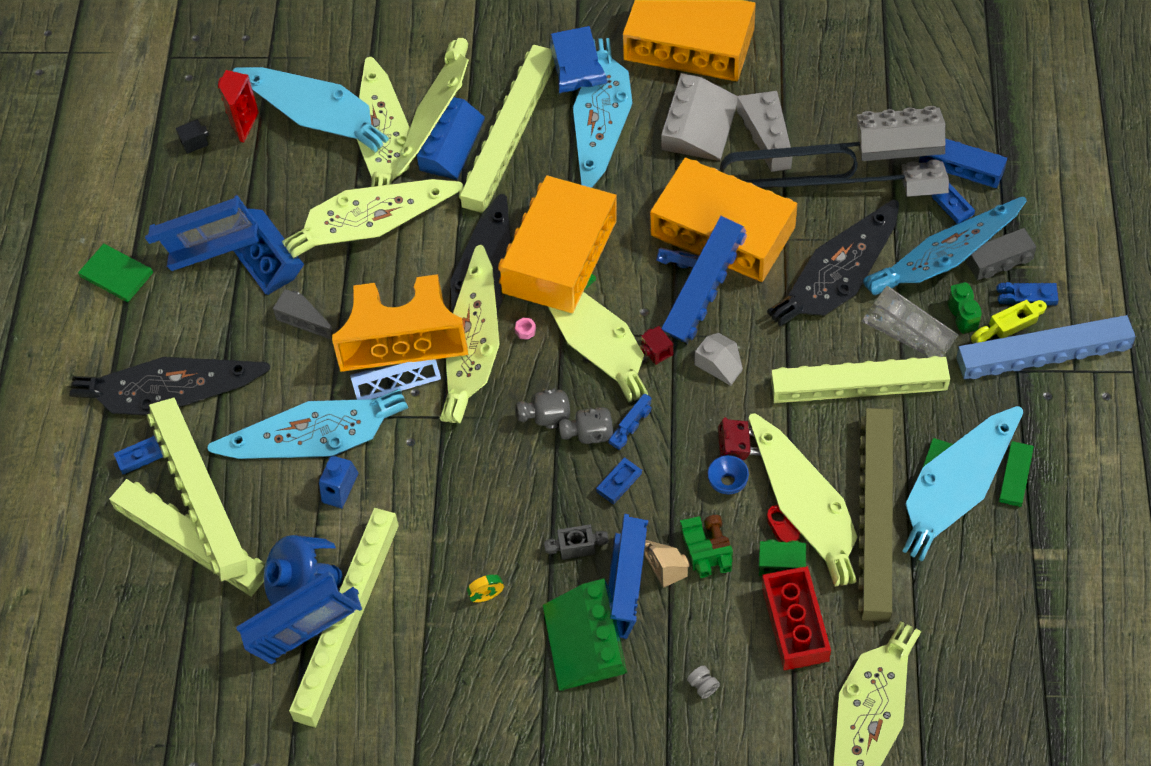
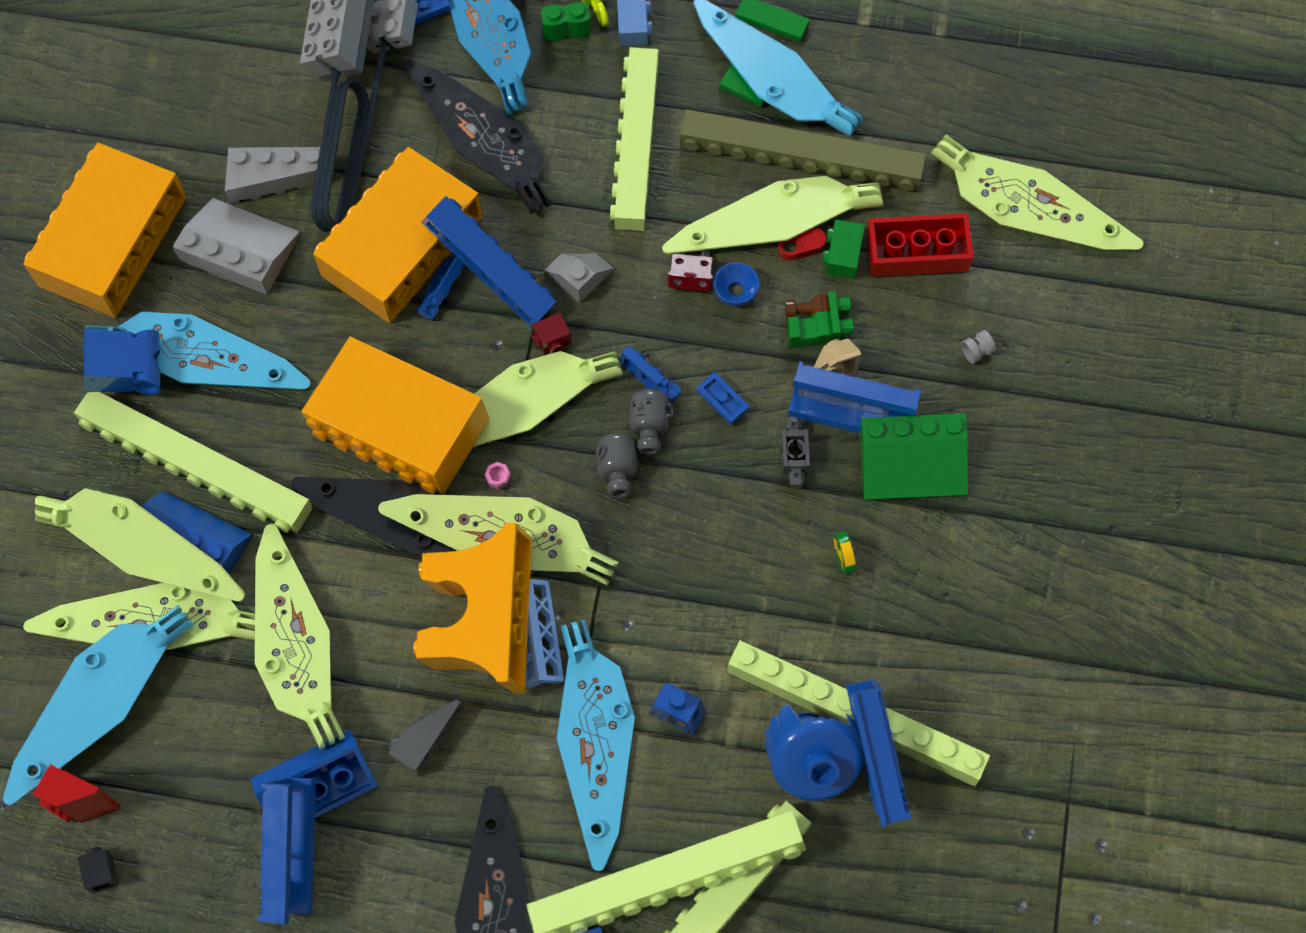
camera: 85 degrees left, 10 degrees up
clear wedge [861,286,958,357] -> none

